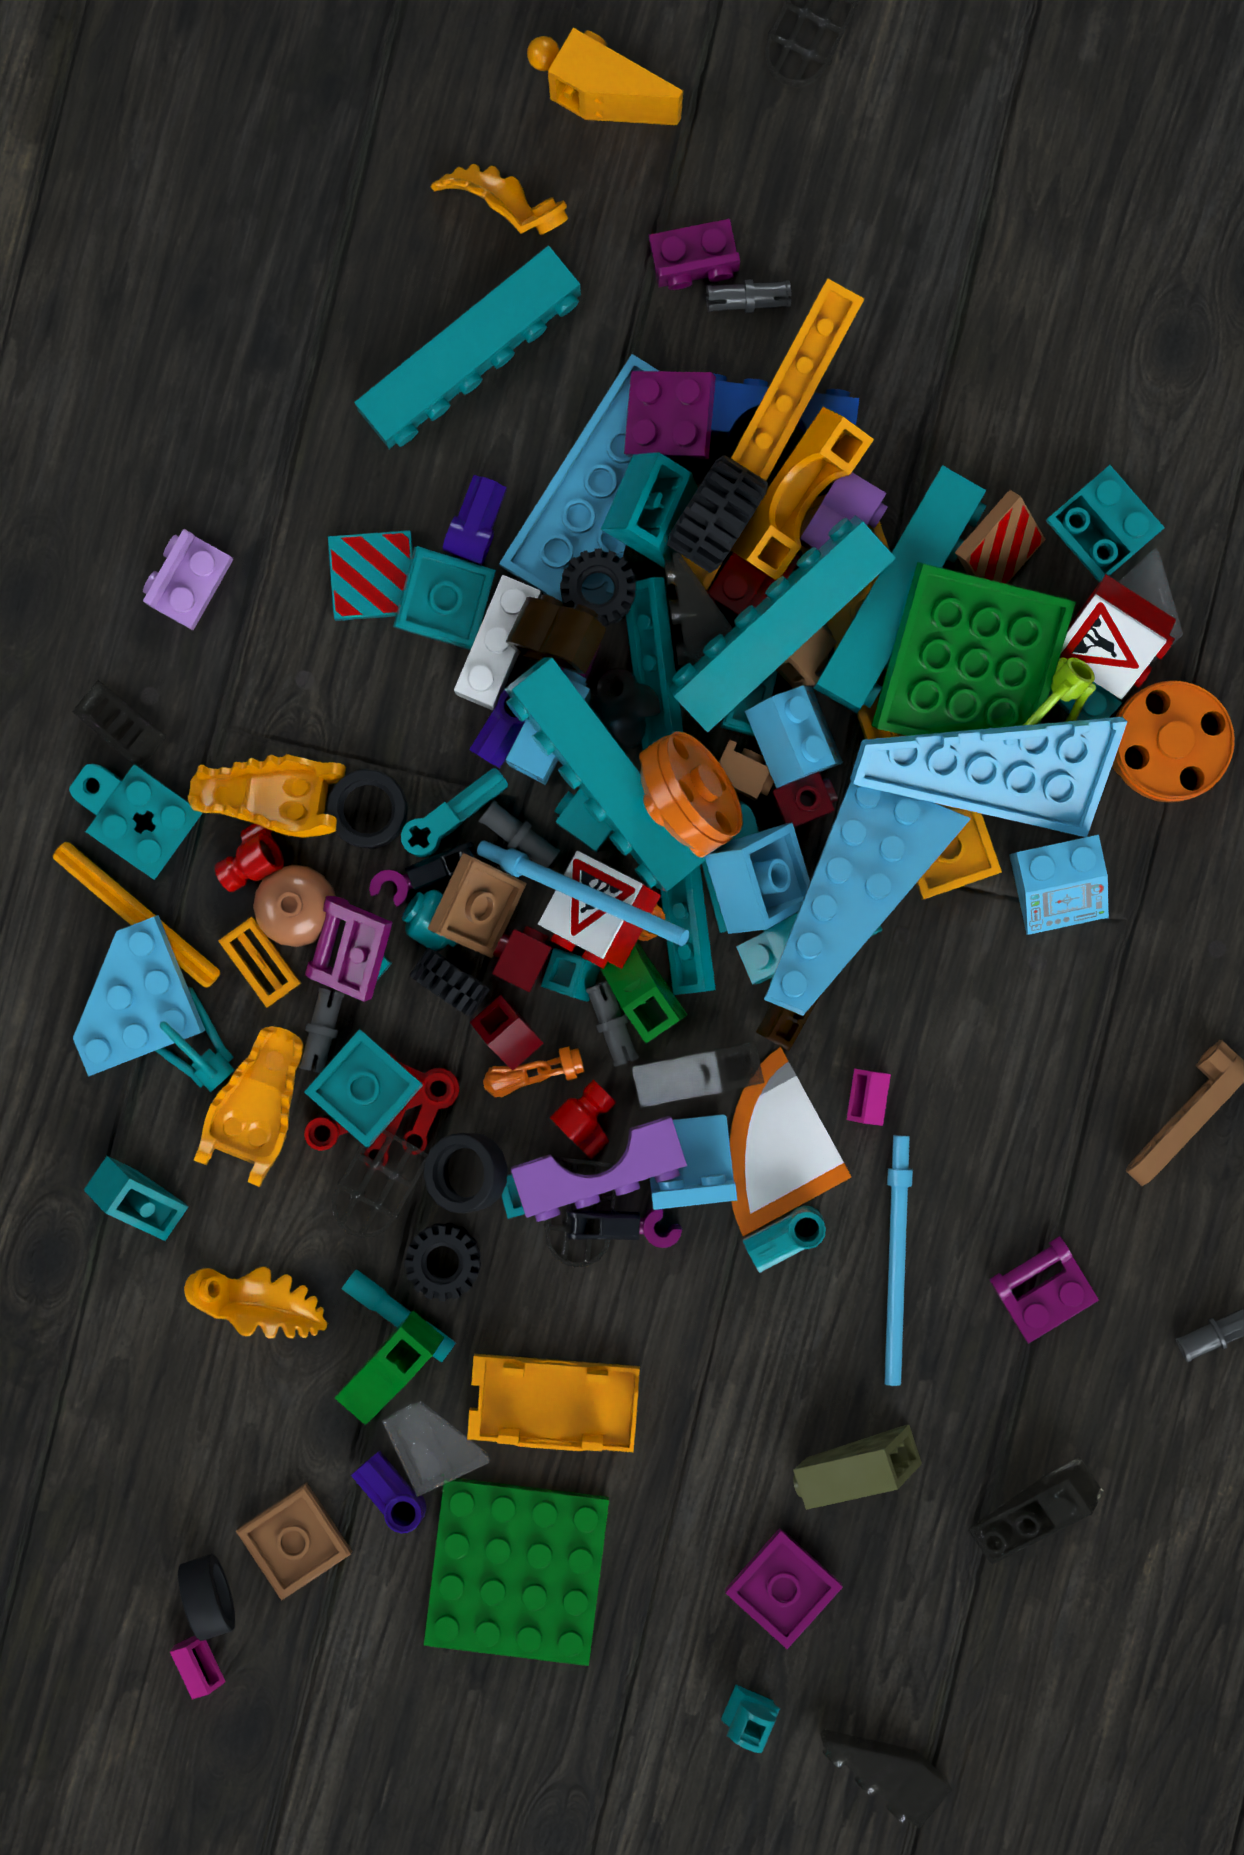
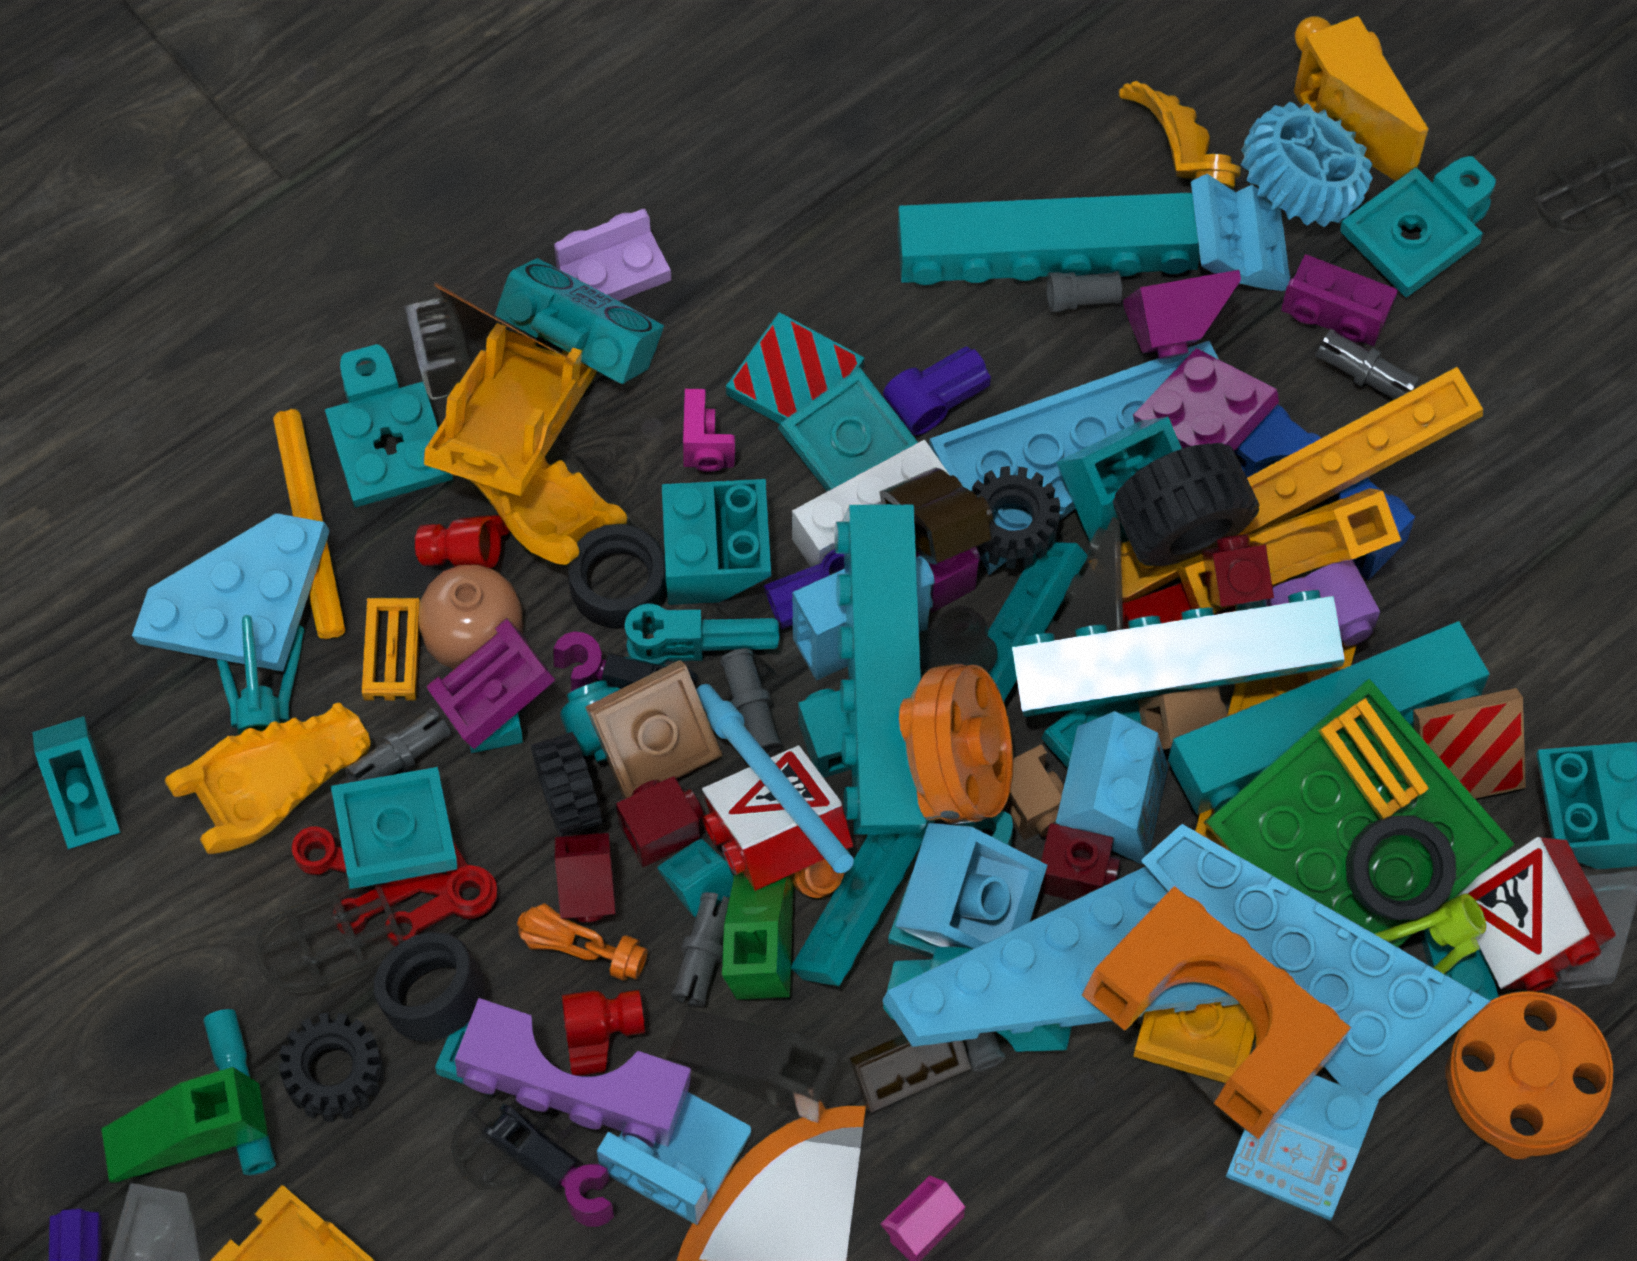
camera: 35 degrees right, 25 degrees down
light orange plant [184,1266,327,1338] -> none
none -> light orange piece [424,323,596,496]
none -> orange sticker [434,282,572,360]
none -> teal piece [495,258,664,384]
none -> teal slope [662,479,771,605]
none -> dark pink bracket [683,389,735,472]
none -> dark grey pin [1046,271,1122,313]
none -> orange arch [1082,886,1351,1140]
none -> magenta slope [1123,270,1241,359]
none -> medium azure slope [1191,174,1290,291]
none -> dark red brick [1202,534,1274,607]
none -> medium azure gear [1241,102,1373,227]
none -> light orange tile [1318,698,1429,819]
none -> teal plate [1340,156,1496,298]
none -> black tyre [1346,816,1456,920]

